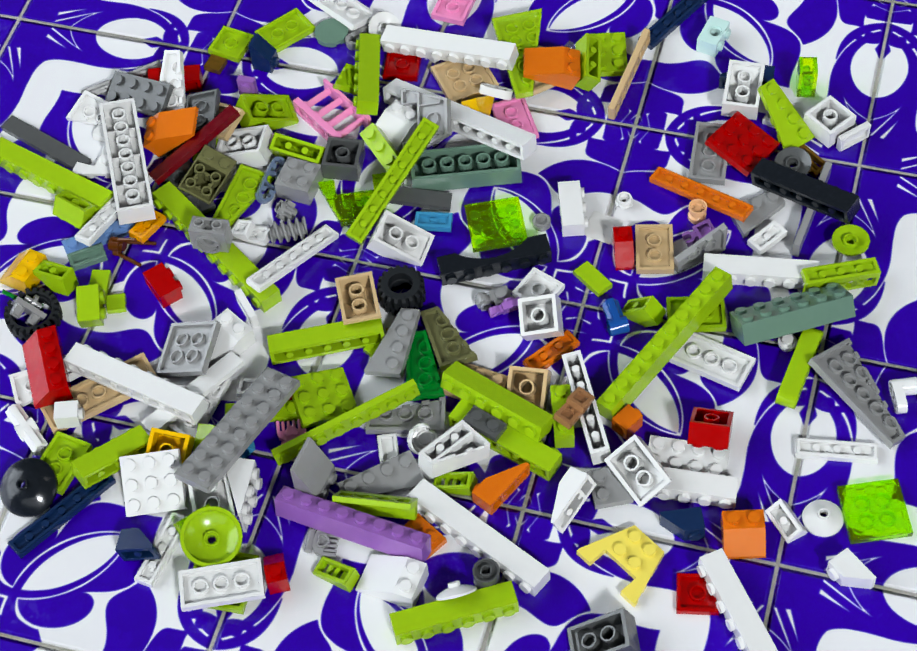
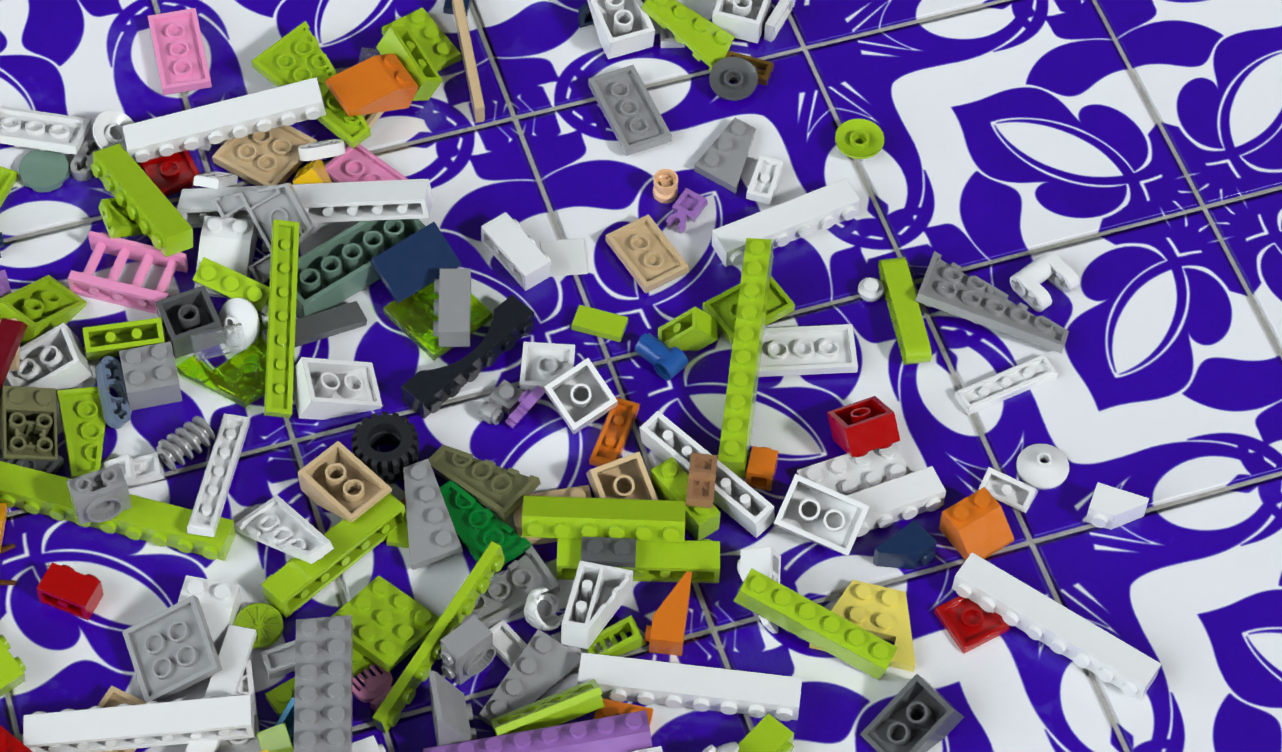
camera: 40 degrees left, 0 degrees up
lime tile [106,293,127,314] -> none
white tile [234,288,259,328] -> none
light grey gear [274,199,297,222] -> none
dark azure plate [414,211,453,232] -> none
dark grey wheel [472,558,501,590] -> none
light grey tile [532,213,551,232] -> none
light grey wing [587,468,634,510] -> none
slope [613,226,635,271] -> none
white plate [615,191,633,209] -> none
orange tile [649,166,754,222] -> none
light grey wing [674,223,728,274] -> none
red plate [705,111,780,177] -> none
sand green brick [729,283,856,346] -> none
black brick [750,158,860,224] -> none
light grey tile [791,161,832,257] -> none
lime fence [801,257,881,293] -> none
clear neon green plate [837,478,913,544] -> none
none -> clear tile [190,323,247,361]
none -> white tile [193,171,238,189]
none -> white dish [219,298,260,350]
none -> white wing [234,495,334,564]
none -> lime wheel [234,603,284,649]
none -> dark blue tile [370,222,462,304]
none -> light grey brick [433,269,471,347]
none -> light grey brick [440,615,497,685]
none -> lime brick [733,568,898,680]

